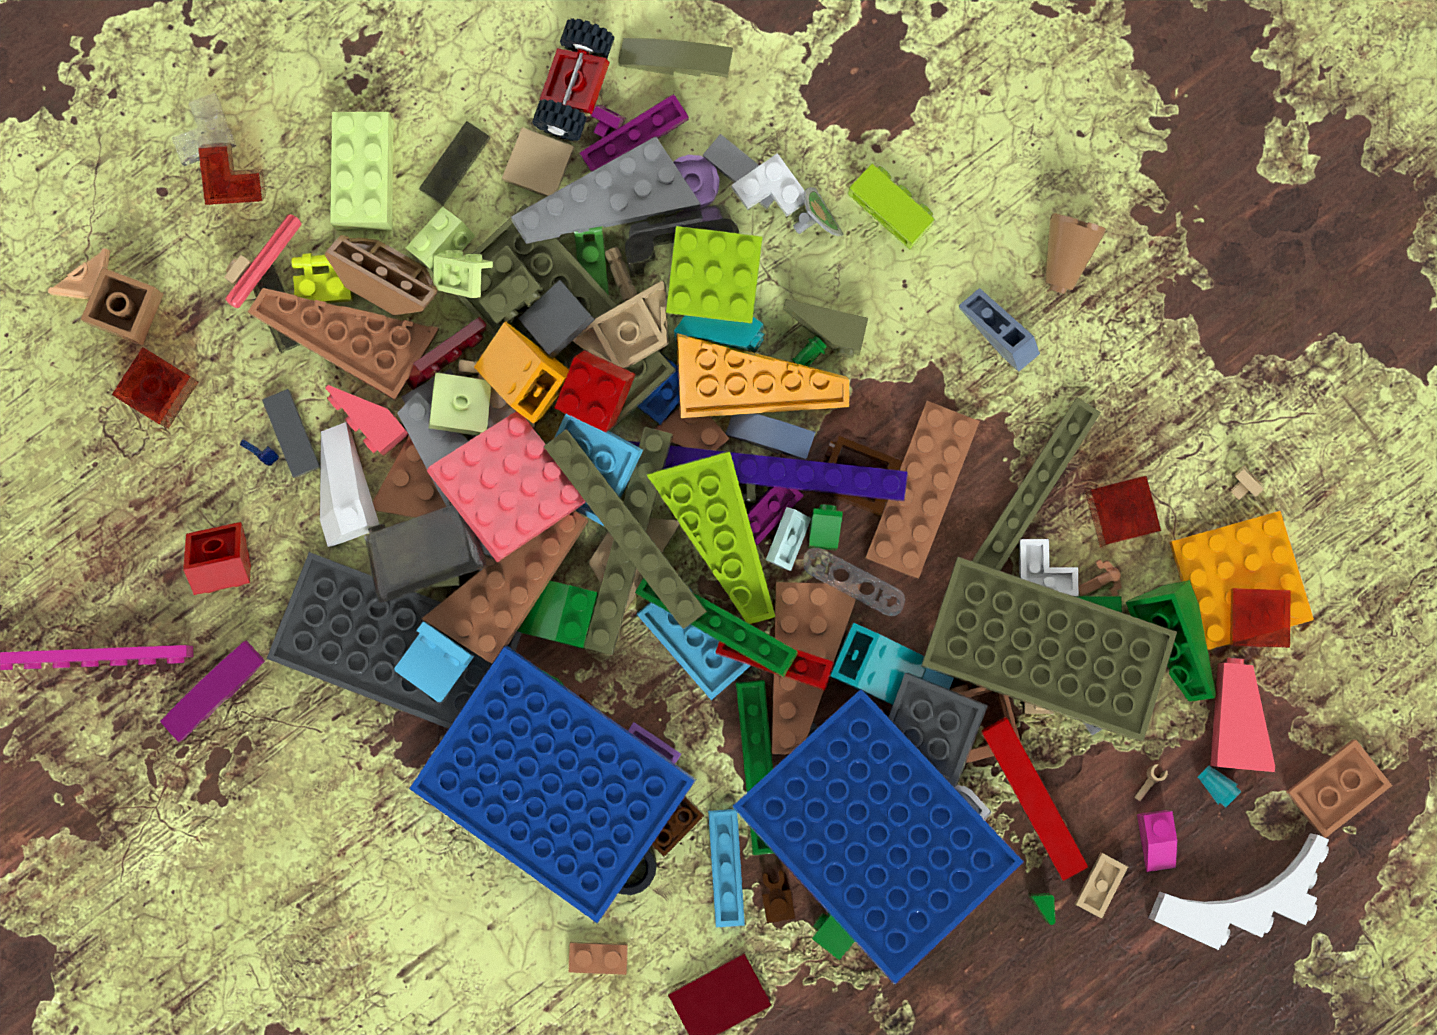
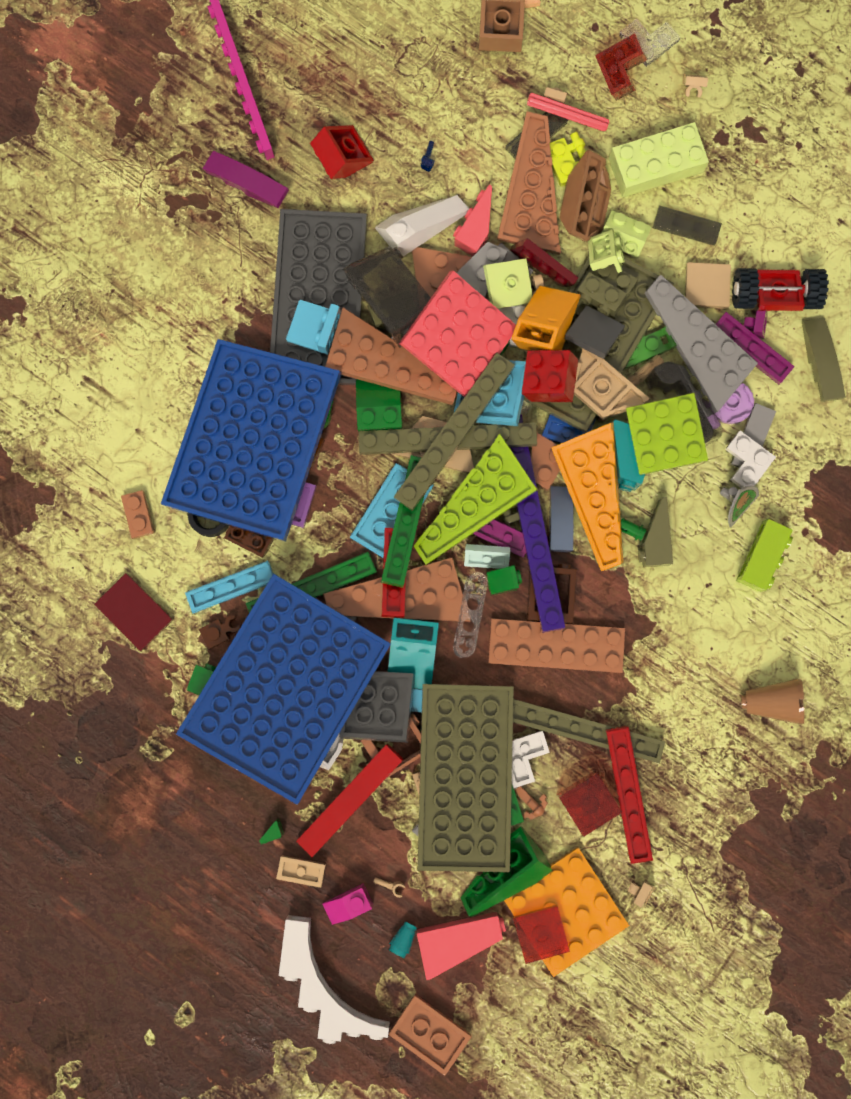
camera: 75 degrees right, 0 degrees up
clear red brick [112,347,199,429] -> none
dark grey tile [262,389,321,478] -> none
sand blue slope [959,288,1040,372] -> none
none -> red tile [605,725,653,864]
none -> tan tile [682,75,708,97]

